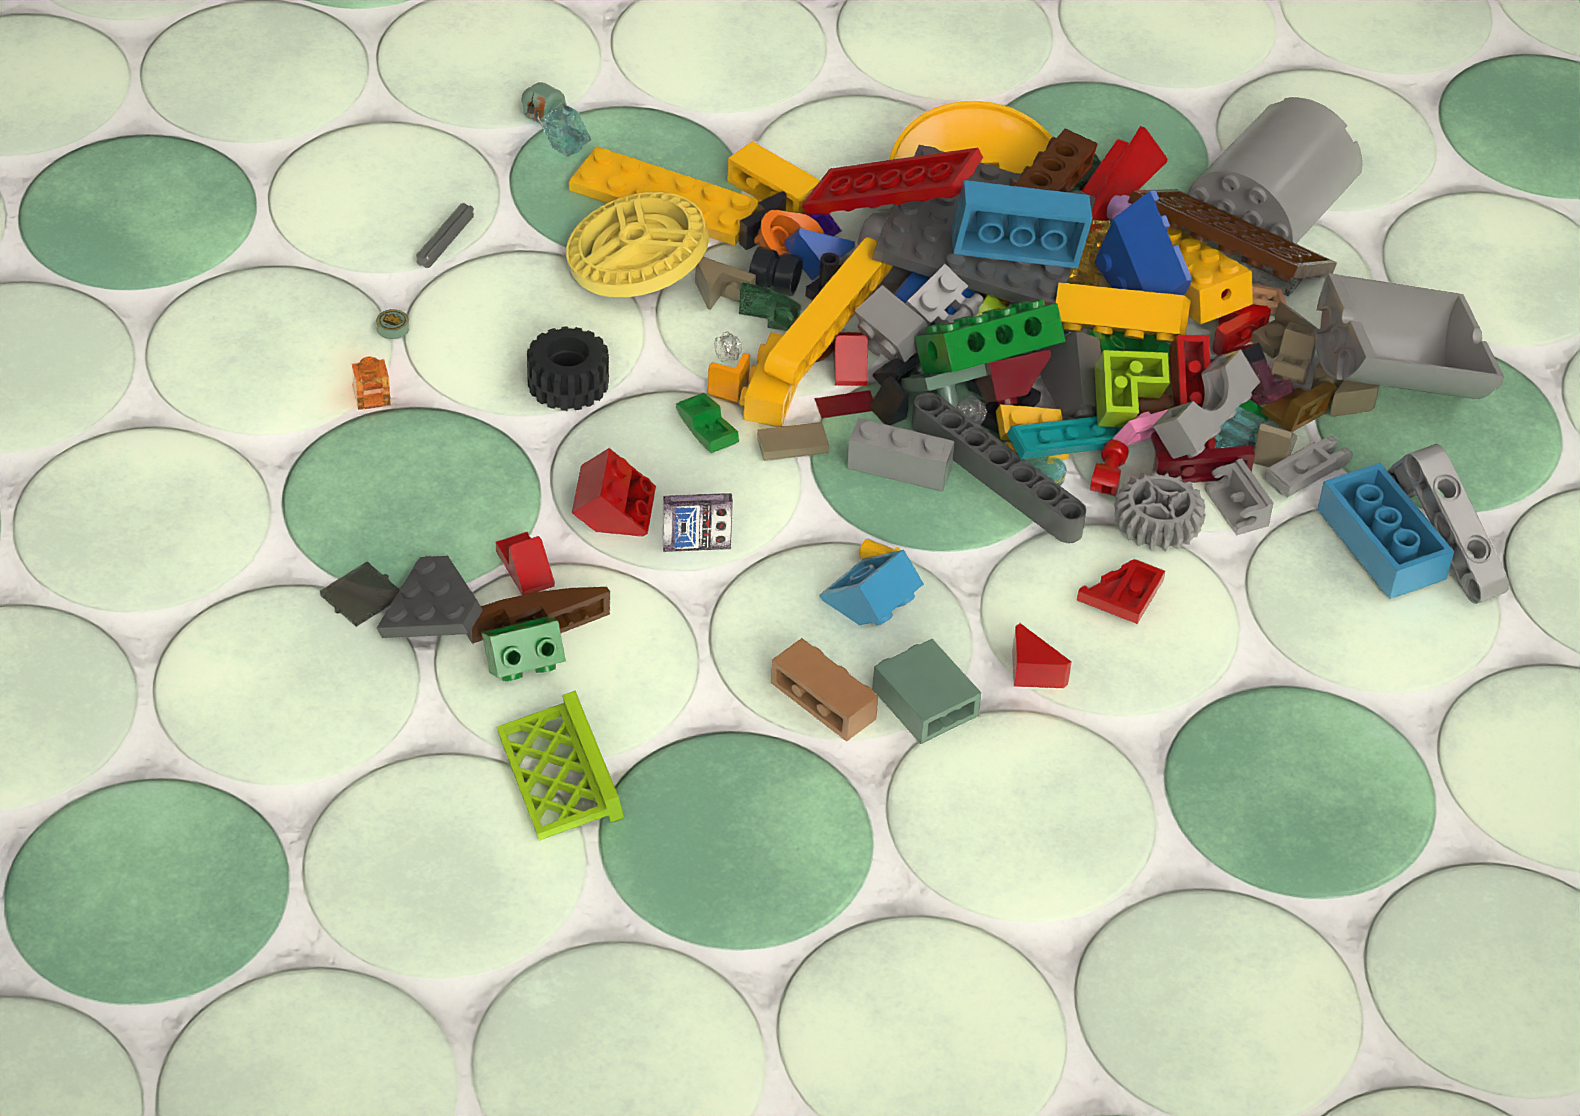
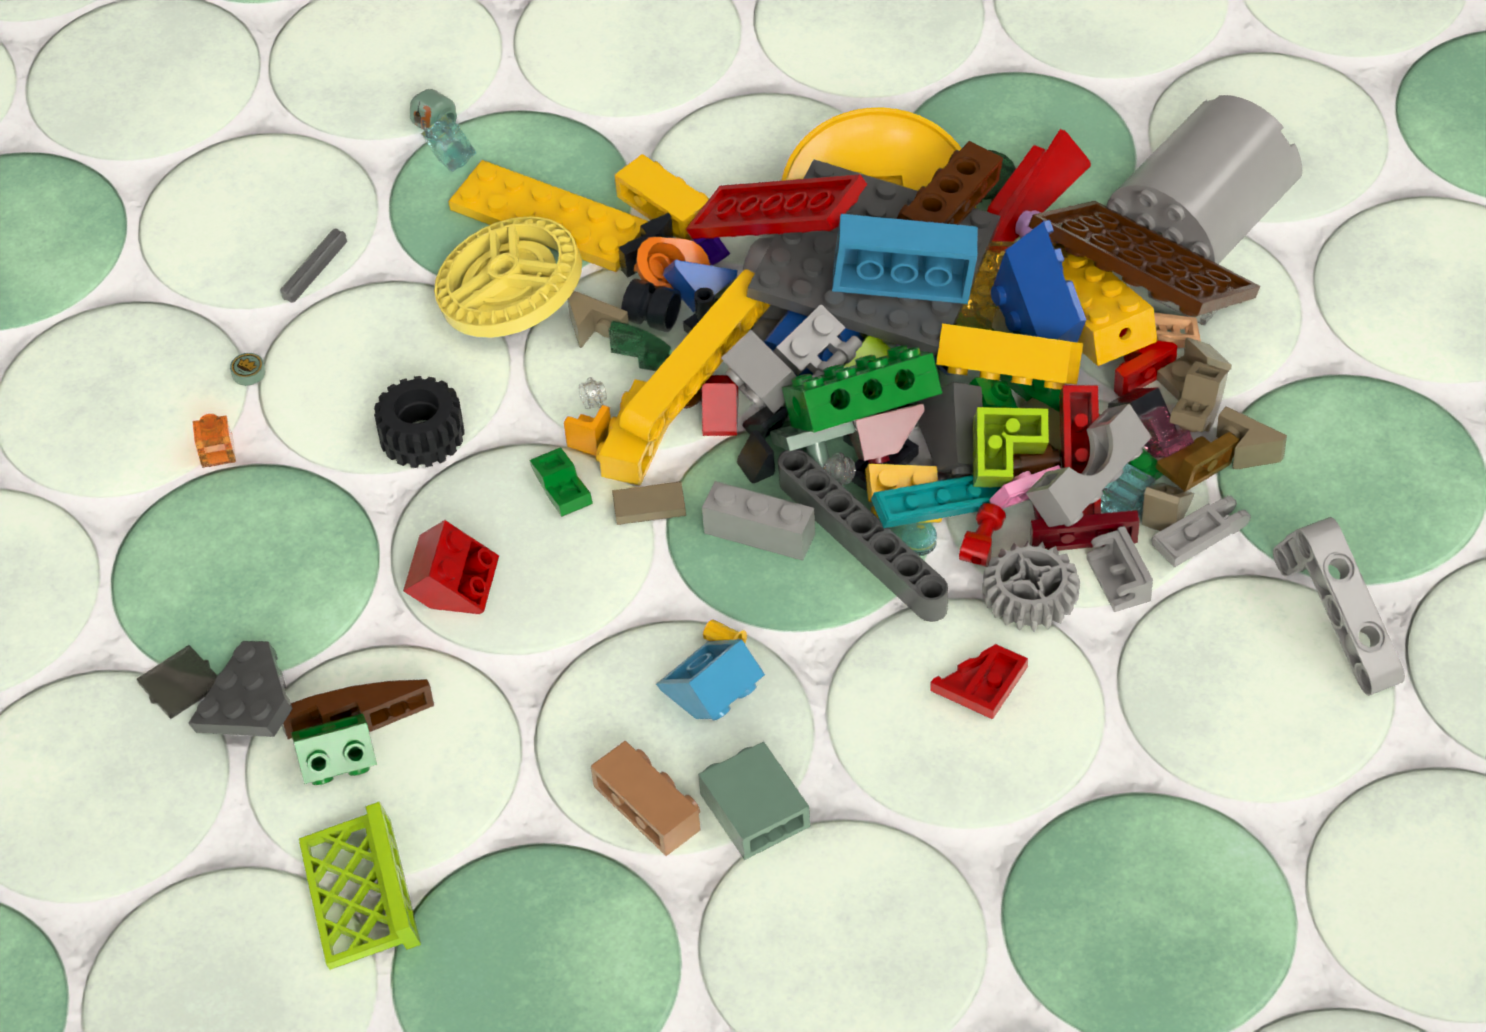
camera: 10 degrees right, 5 degrees up
red slope [496,532,555,595] -> none
tile [662,493,733,552] -> none
dark red sticker [814,390,873,419] -> none
red slope [1012,623,1072,688] -> none
light grey cylinder [1315,273,1504,399] -> none
dark azure brick [1317,463,1454,599] -> none

